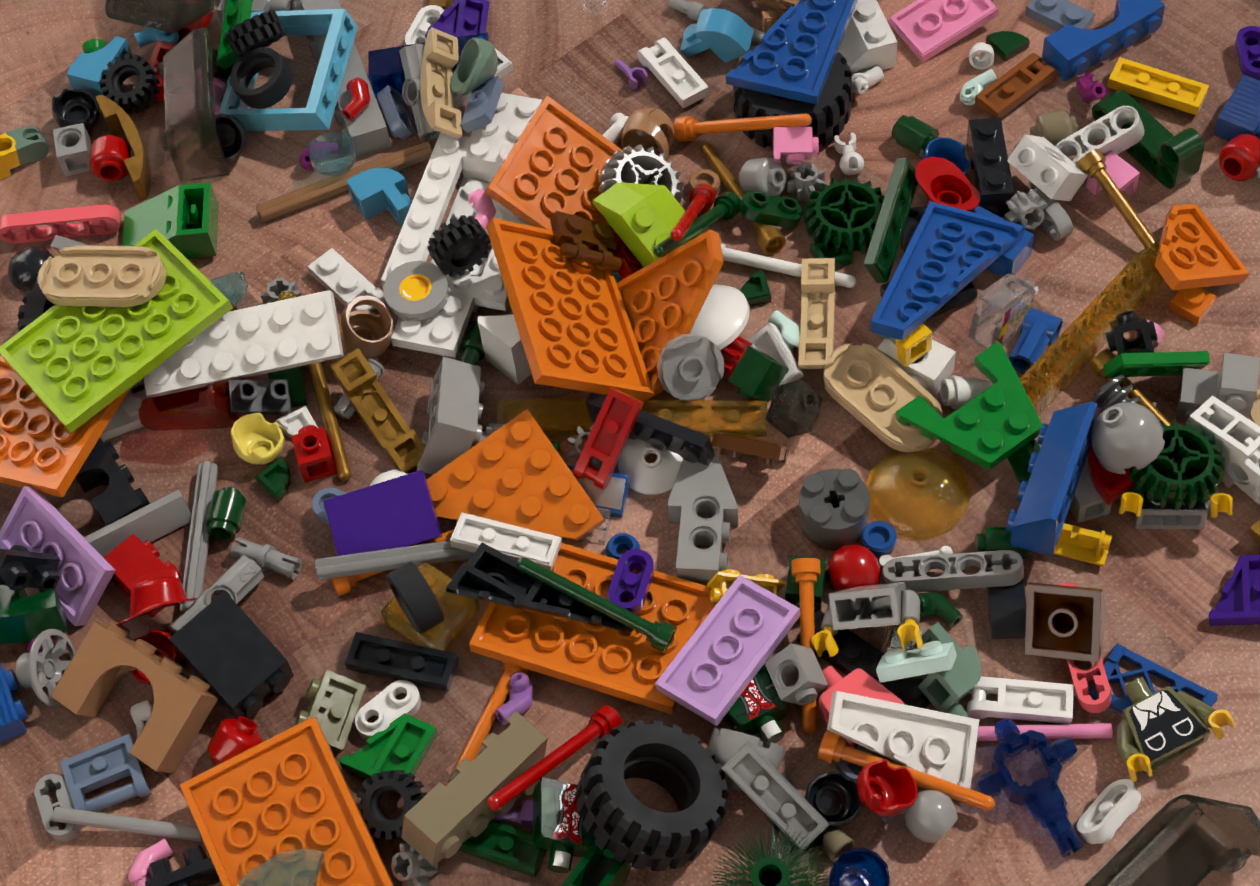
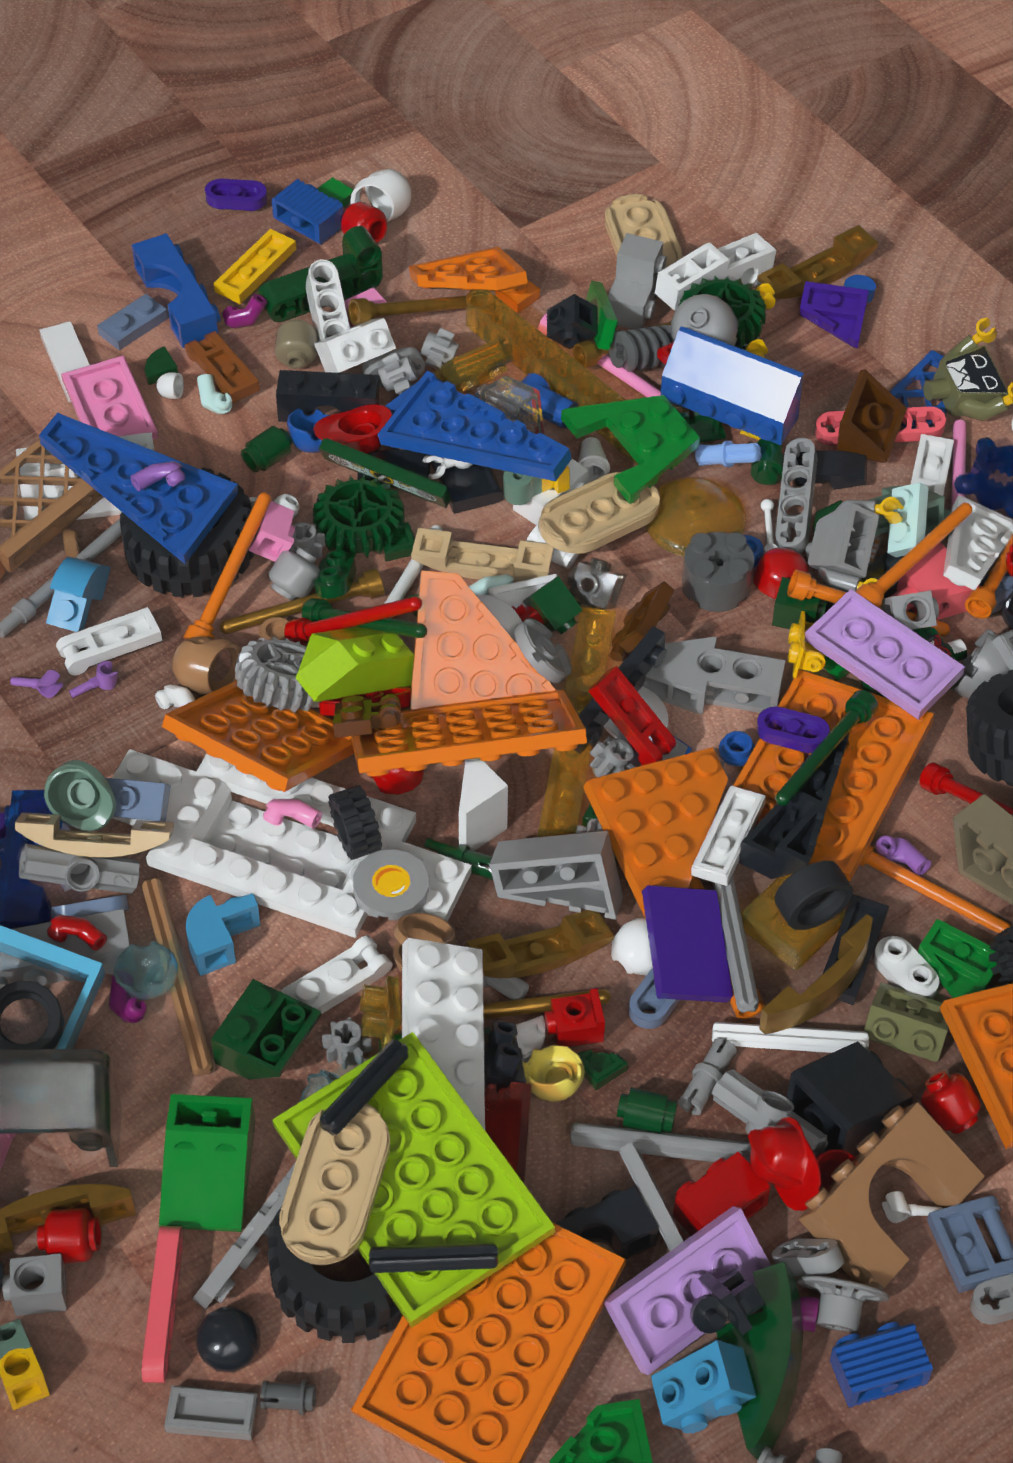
camera: 90 degrees left, 5 degrees down
none -> medium lavender hand [10,670,63,698]
none -> medium lavender arm [130,461,185,491]
none -> dark green slope [211,979,321,1080]
none -> black axle [320,1039,409,1136]
none -> black axle [369,1242,498,1273]
none -> light grey gear [420,327,460,370]
none -> clear yellow brick [433,337,513,394]
none -> light blue axle [695,441,761,467]
none -> white axle [712,1022,869,1053]
none -> pearl gold slope [759,914,873,1034]
none -> light grey beam [772,1238,845,1276]
none -> orange piece [855,502,973,608]

